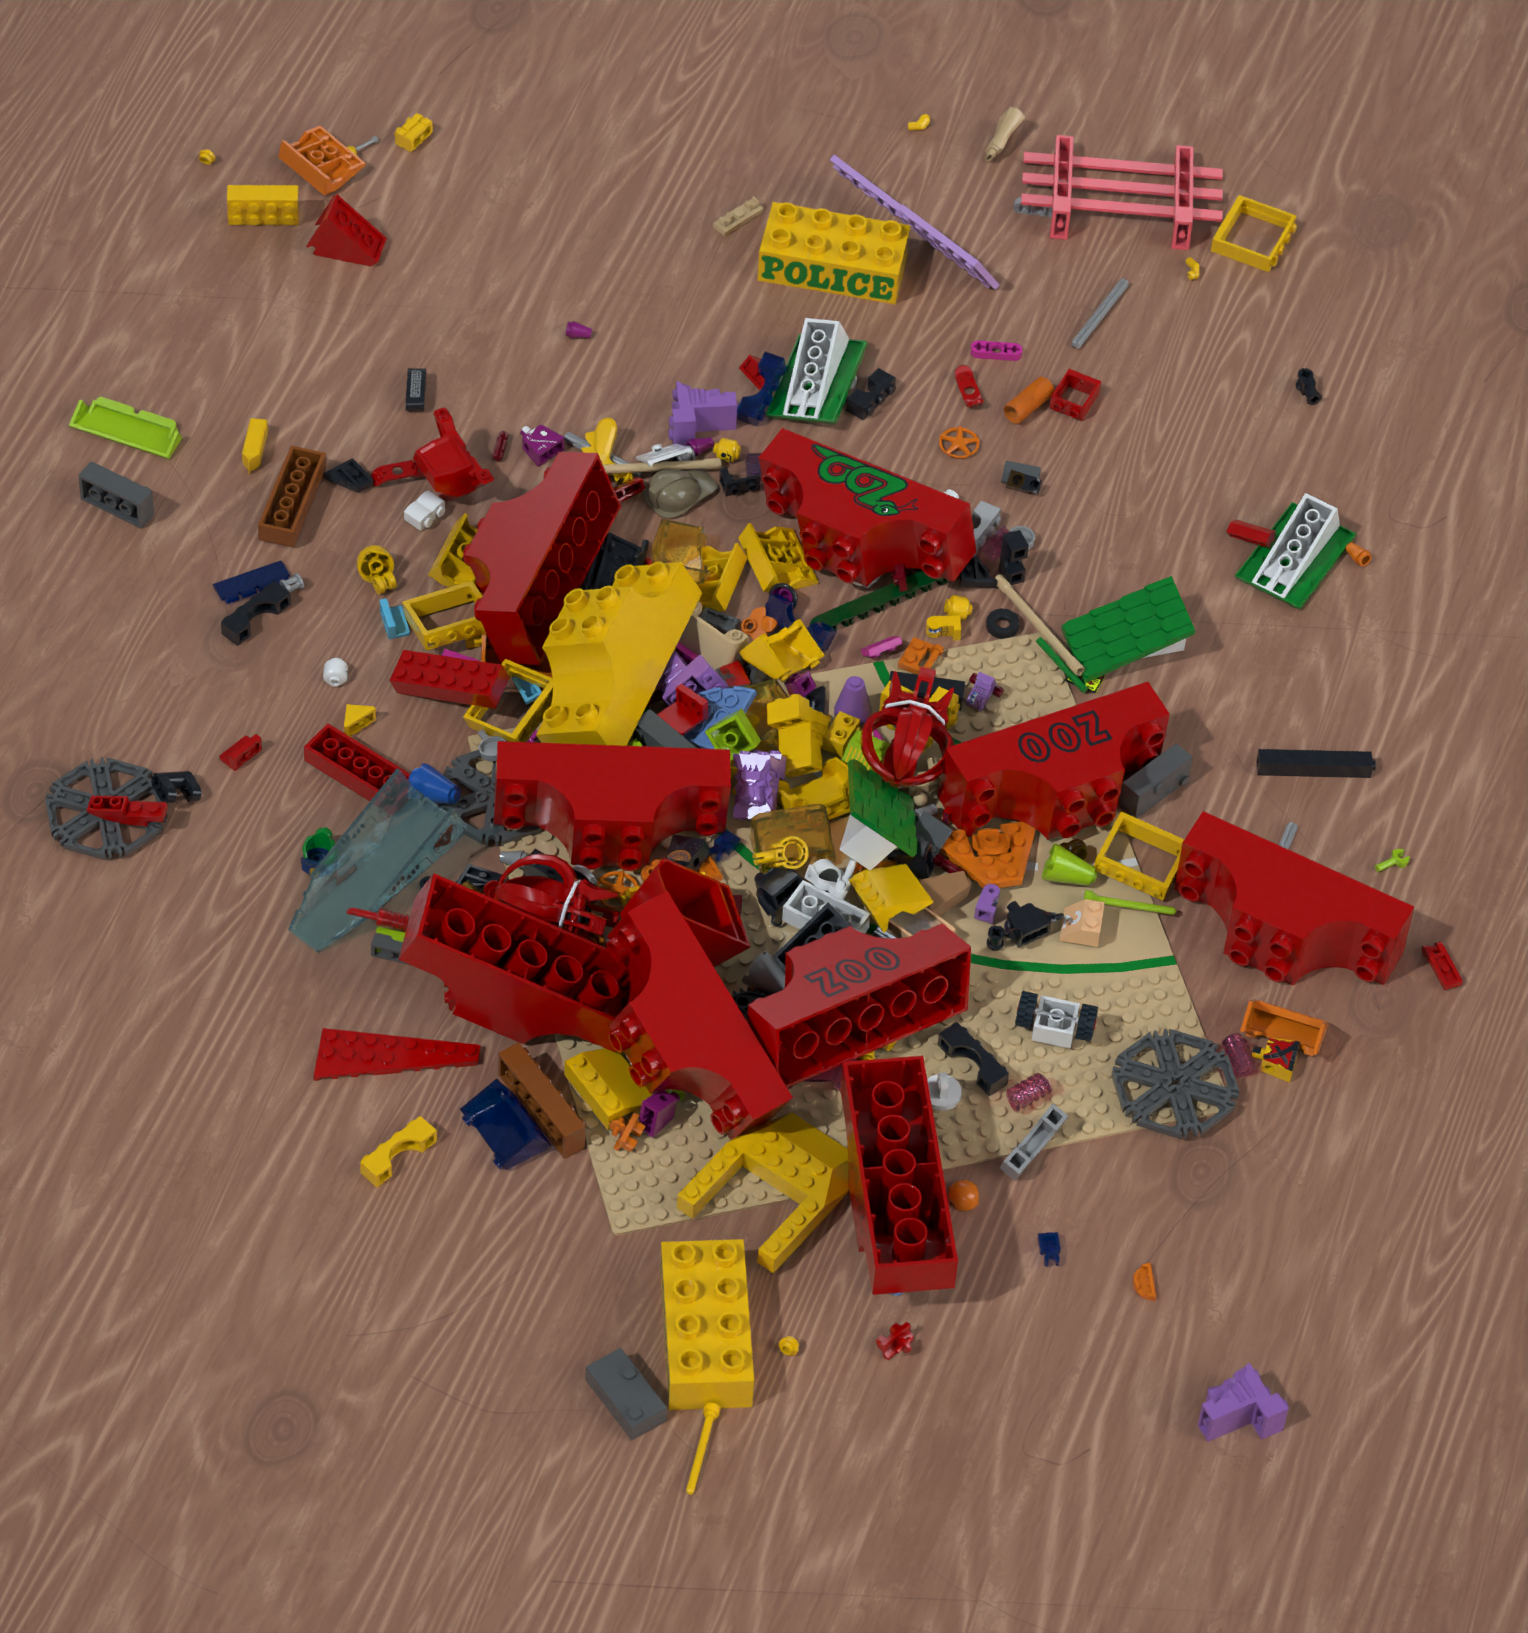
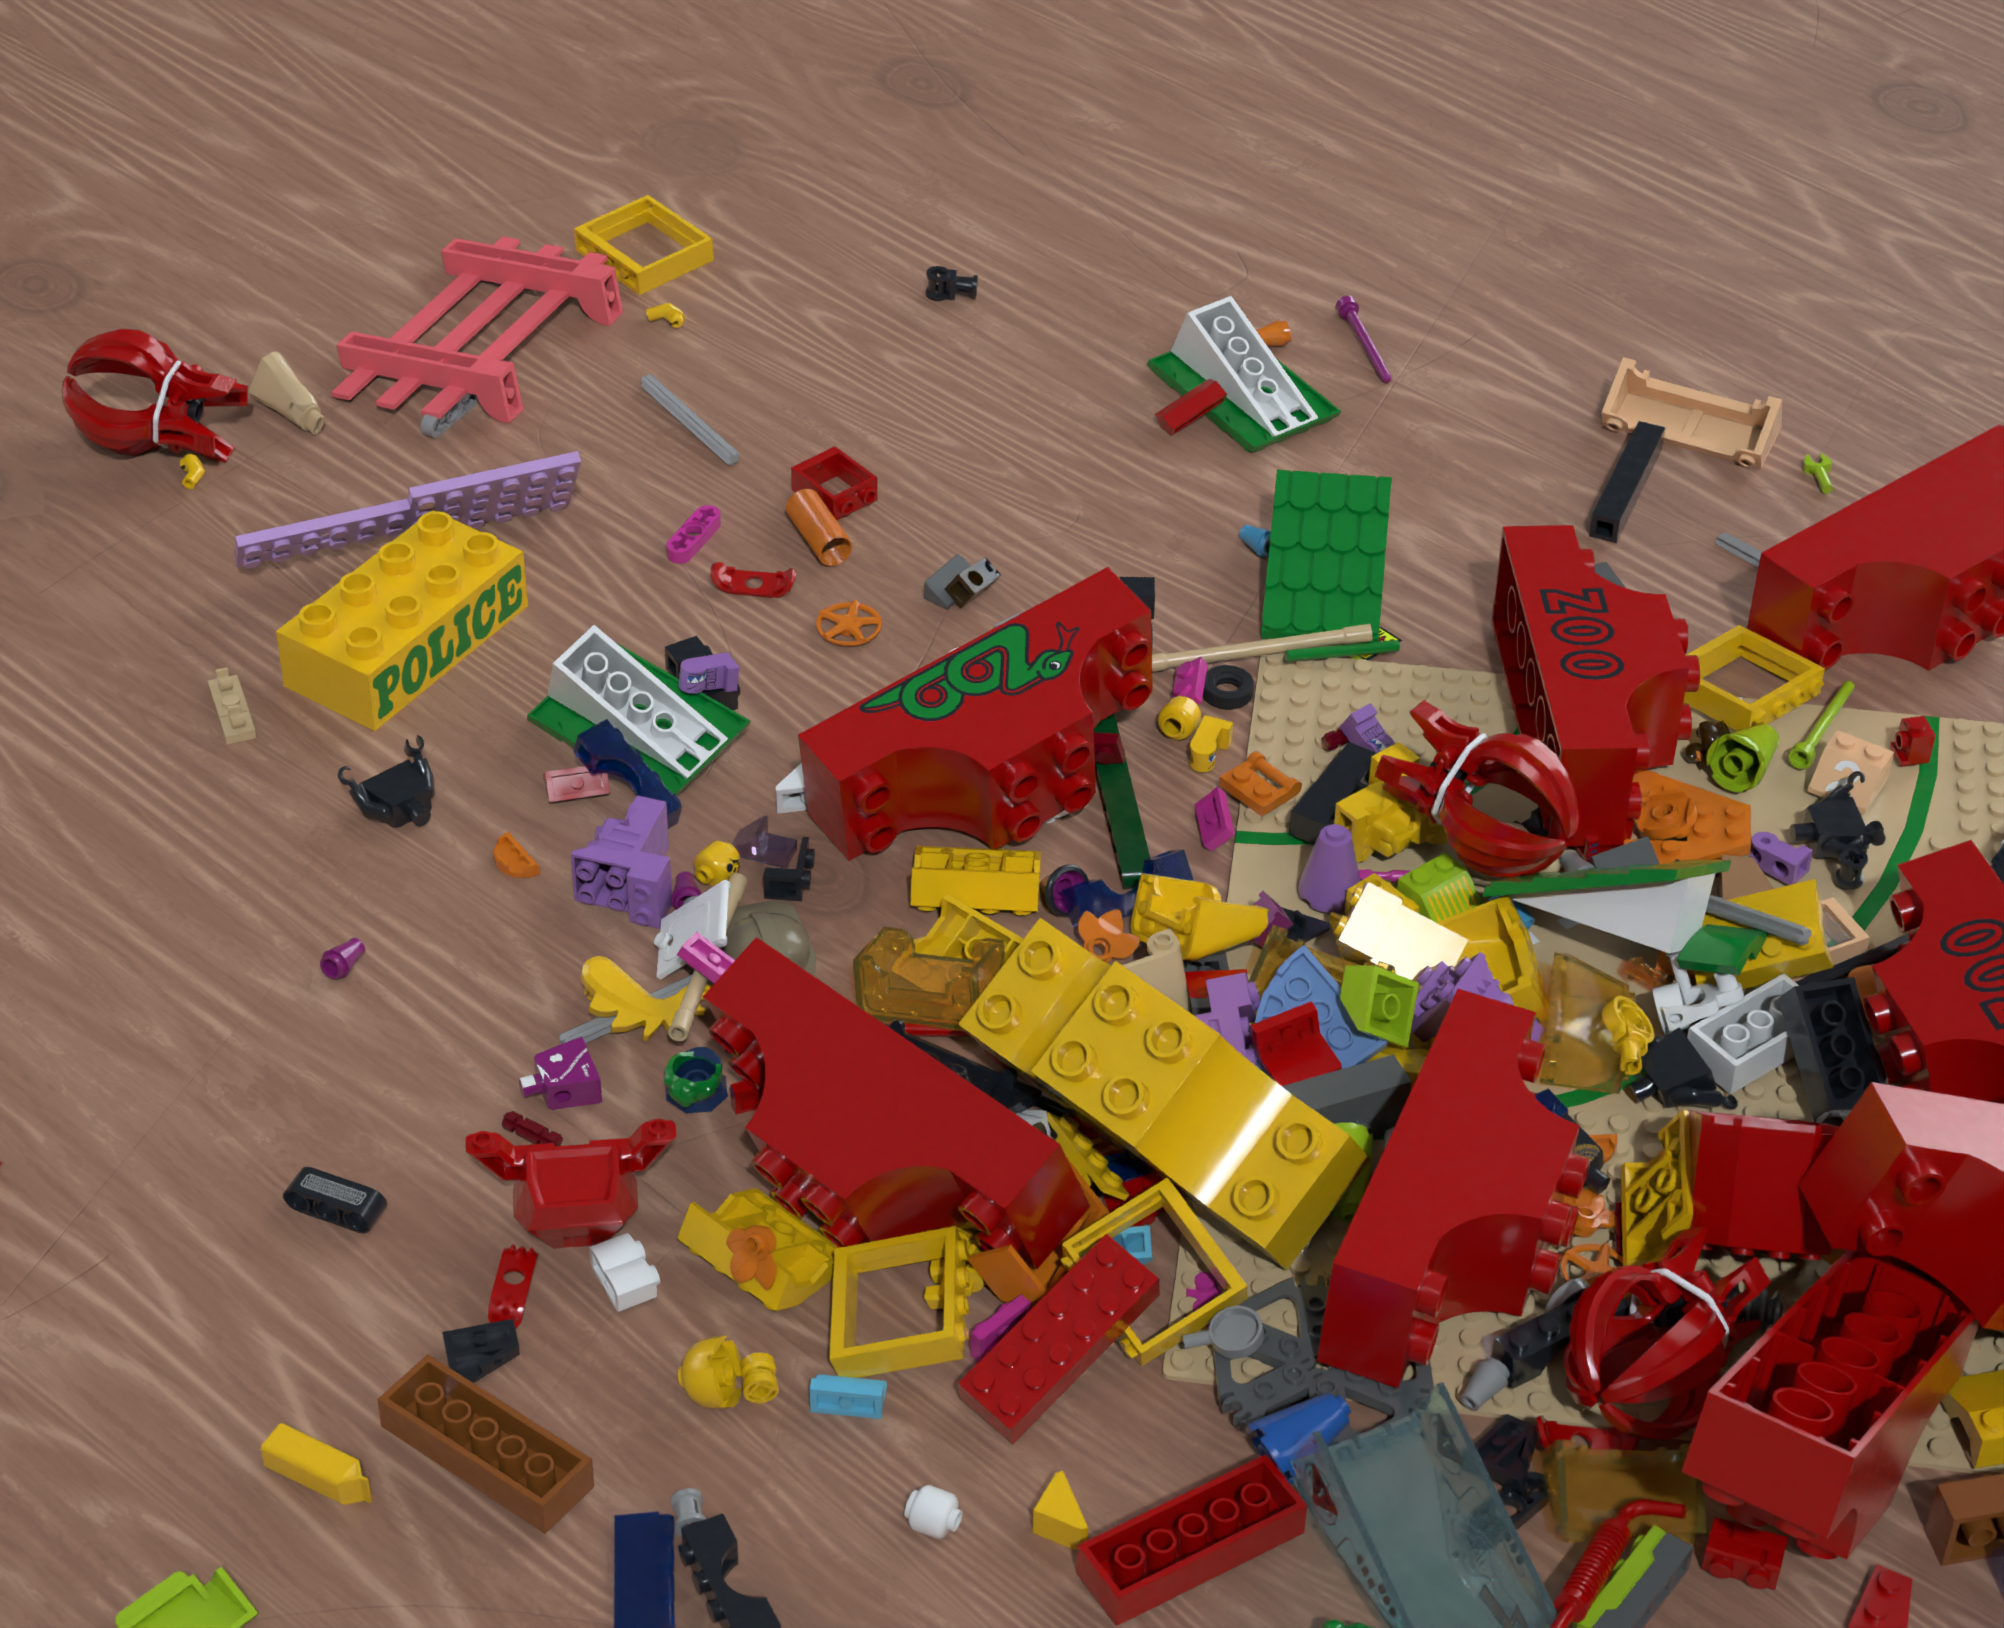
camera: 65 degrees left, 10 degrees down
none -> red piece [62,329,248,463]
none -> black torso [338,735,435,828]
none -> orange tile [493,831,541,878]
none -> dark pink plate [677,931,735,983]
none -> medium lavender leg [678,652,739,693]
none -> orange plate [726,1225,777,1290]
none -> dark pink plate [1172,657,1208,705]
none -> magenta piece [1335,296,1392,383]
none -> light nougat windscreen [1601,357,1782,469]
none -> green slope [1676,924,1768,975]
none -> light grey axle [1706,895,1811,945]
none -> red brick [1890,716,1936,766]

